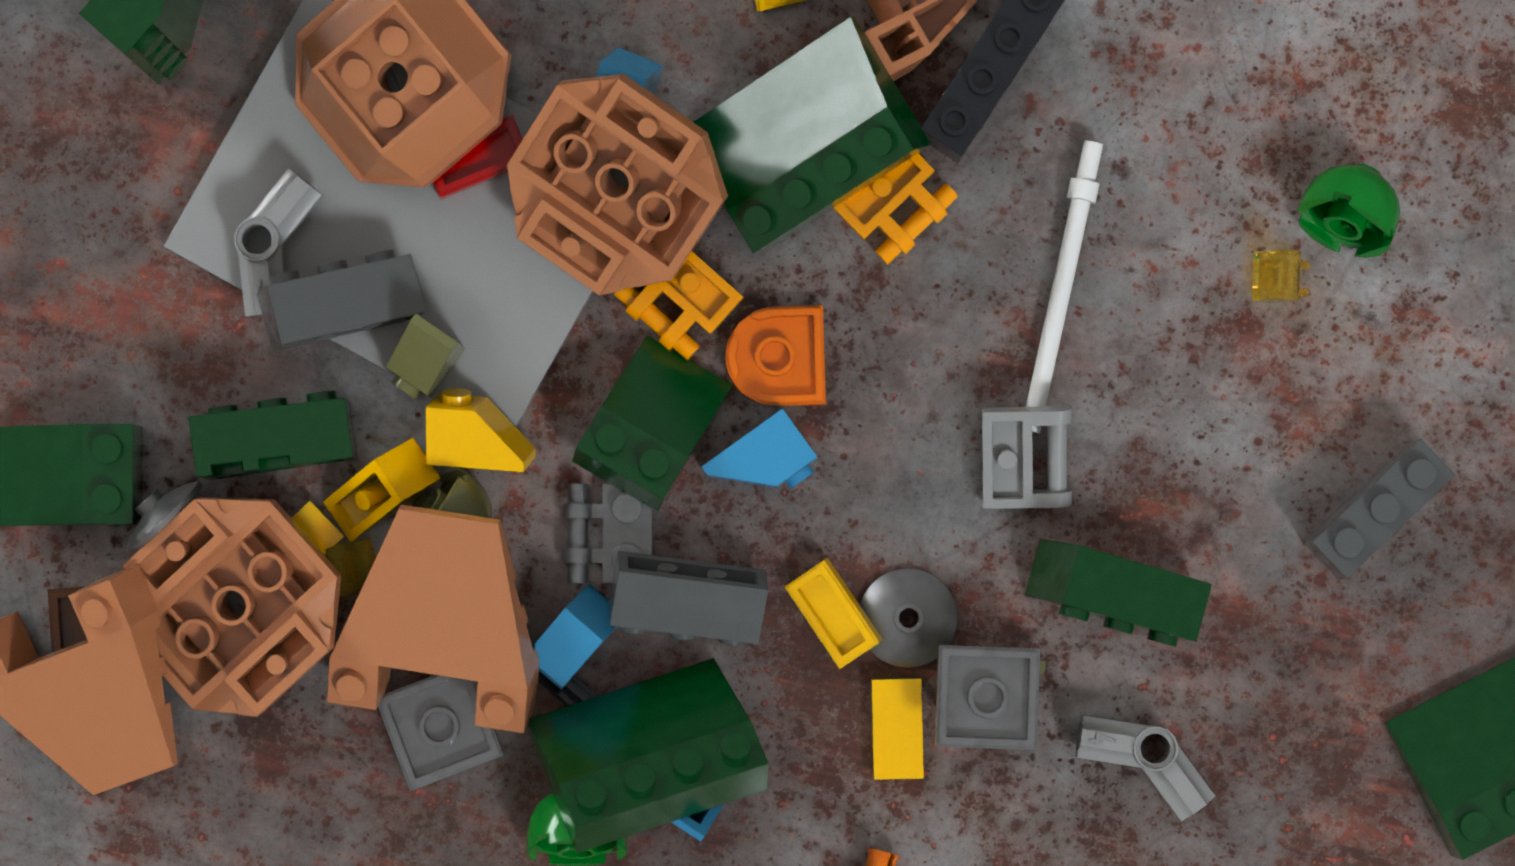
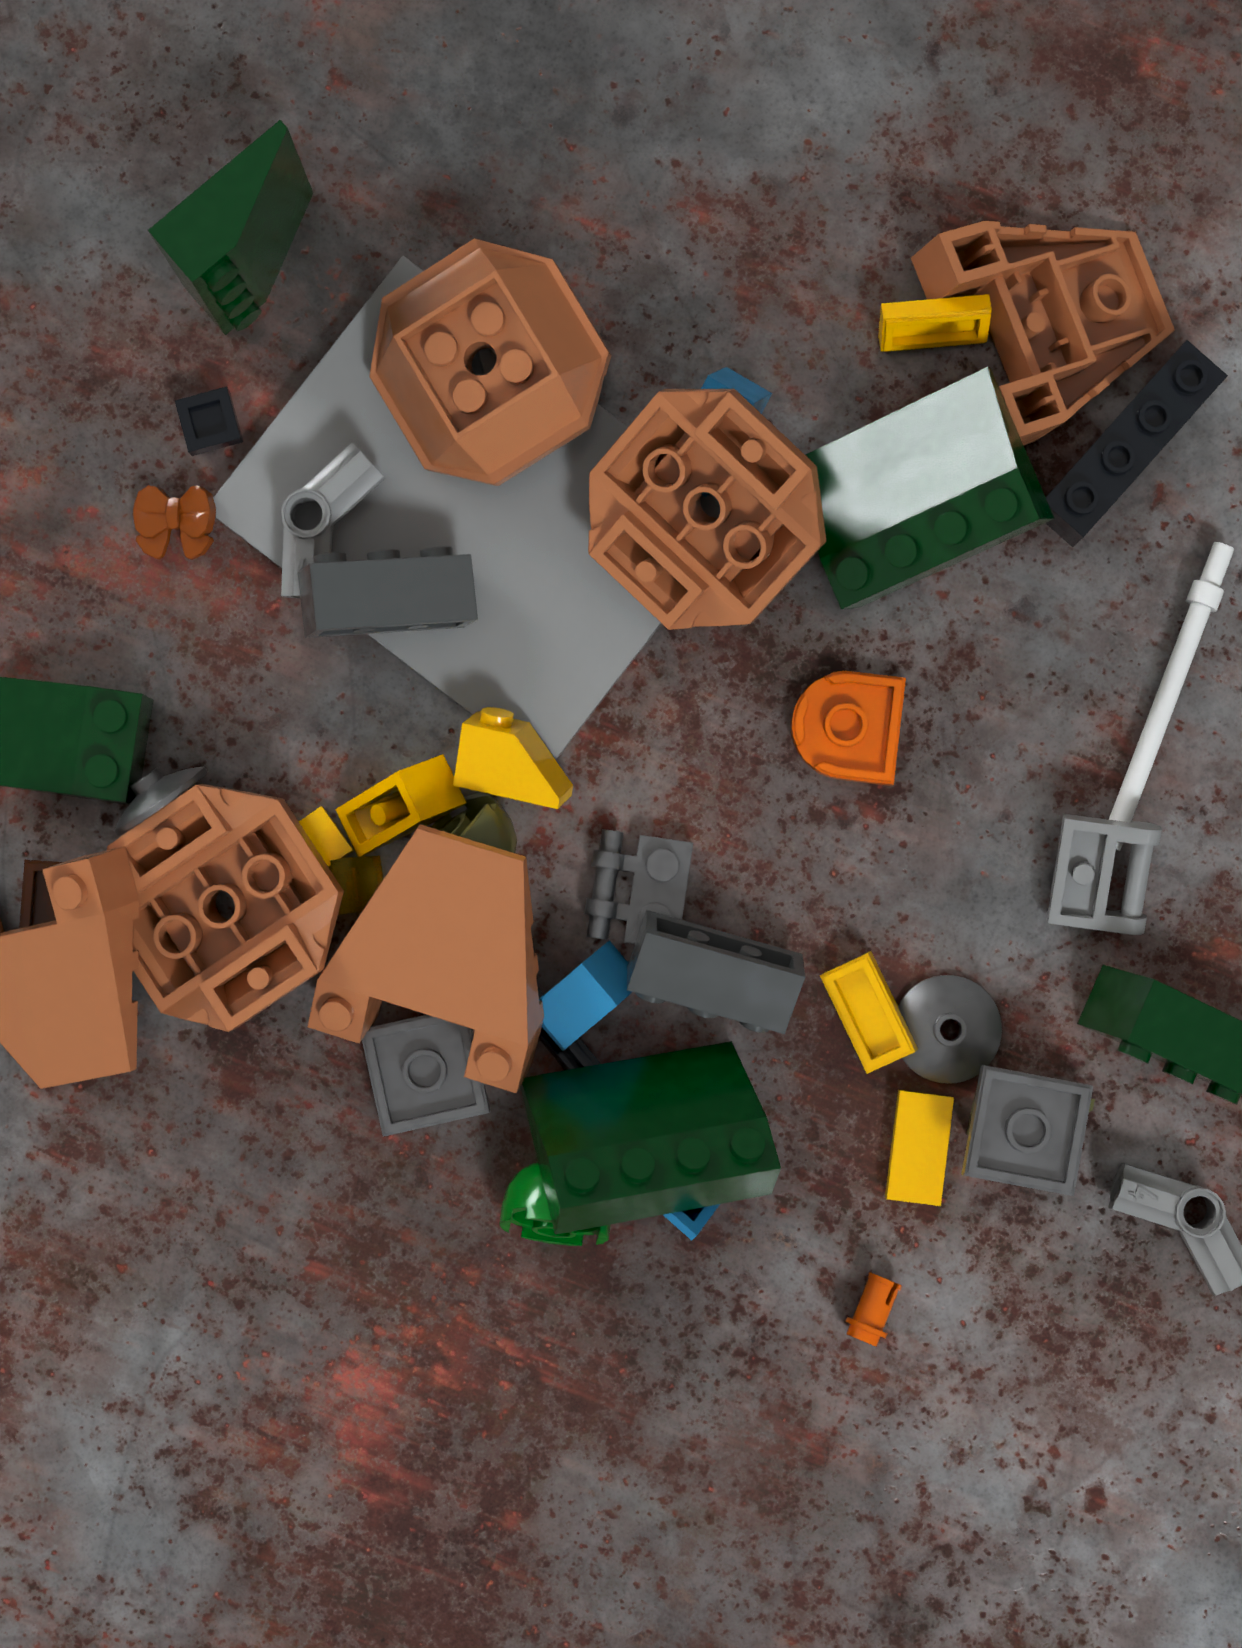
camera: 15 degrees right, 0 degrees up
dark green wedge [188,391,358,480] -> none
olive slope [386,313,465,399] -> none
red tile [433,115,523,200] -> none
dark green slope [572,336,732,512] -> none
light orange plate [614,252,743,361] -> none
dark azure slope [701,409,817,489] -> none
light orange plate [832,153,958,265] -> none
none -> dark orange piece [133,485,216,560]
none -> black plate [174,386,243,456]

